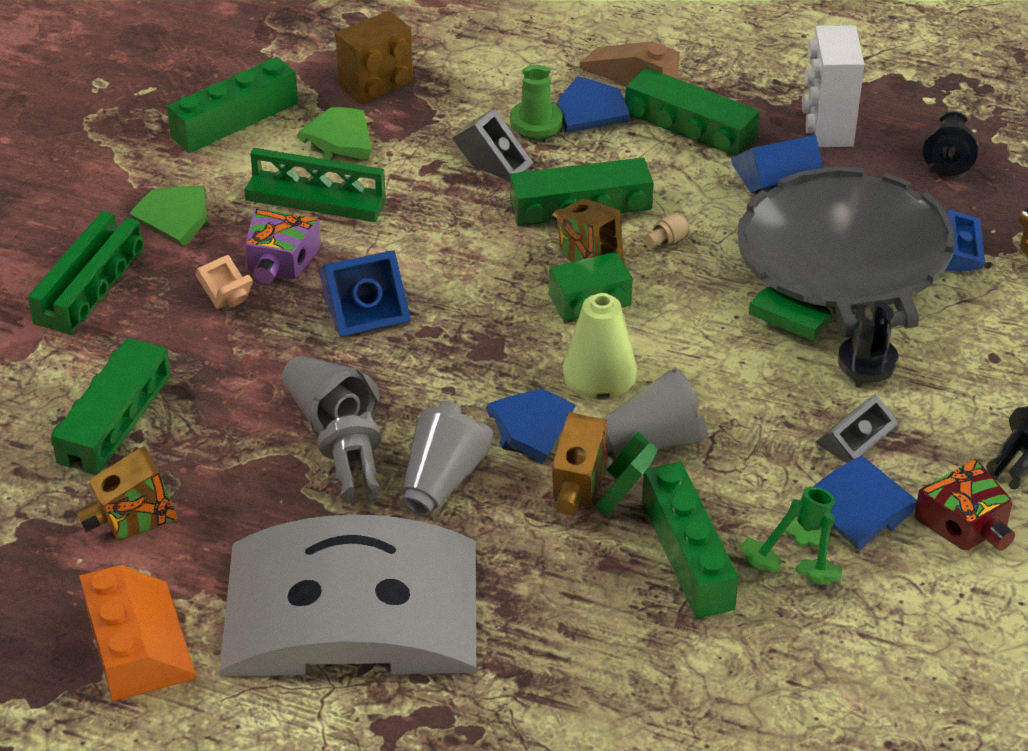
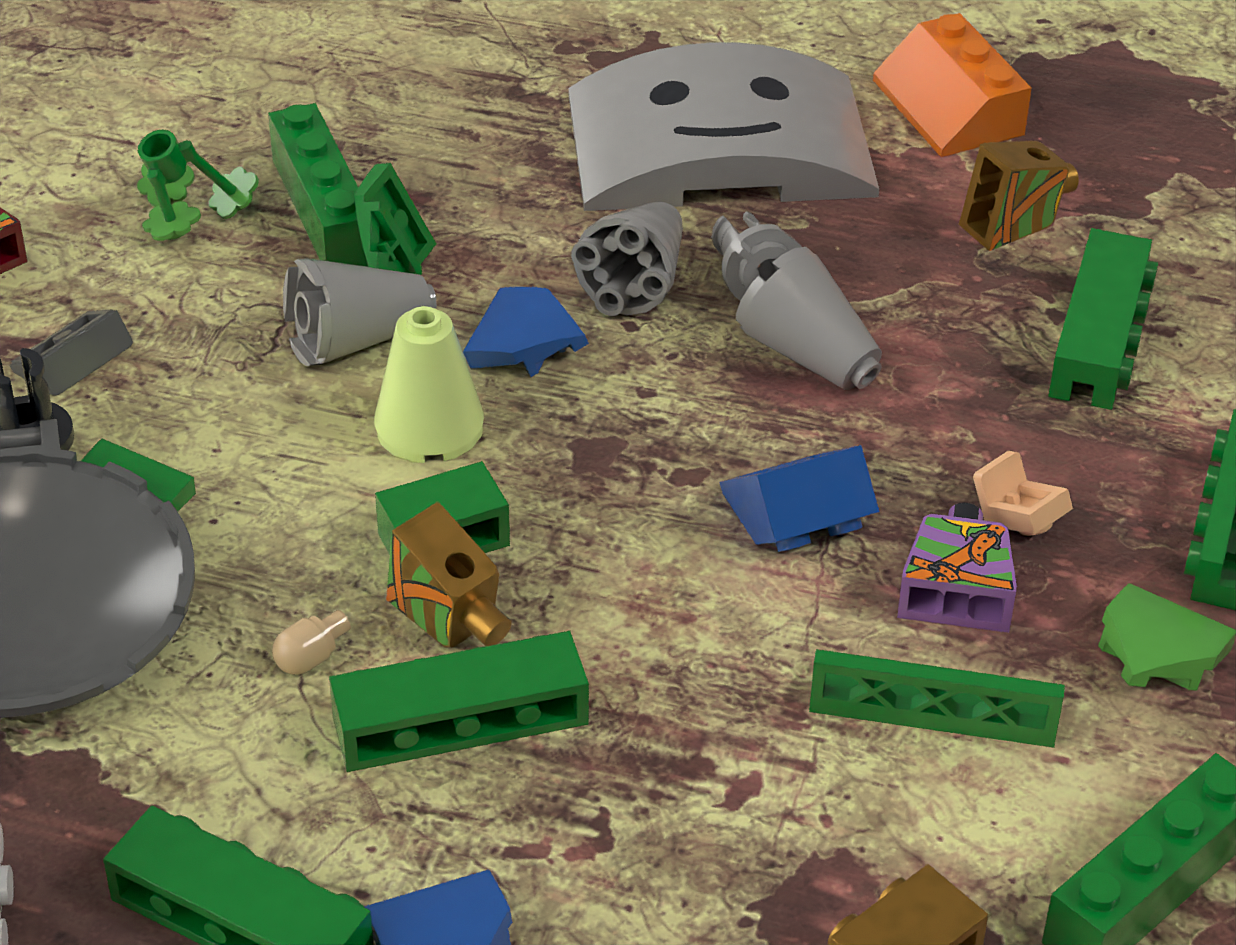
camera: 175 degrees right, 0 degrees up
bright green slope [297,107,371,160] -> none
dark grey slope [452,108,533,182] -> none
bright green piece [510,65,563,140] -> none
pearl gold torso [552,412,608,515] -> none
blue slope [731,135,823,193] -> none
blue slope [813,456,917,551] -> none

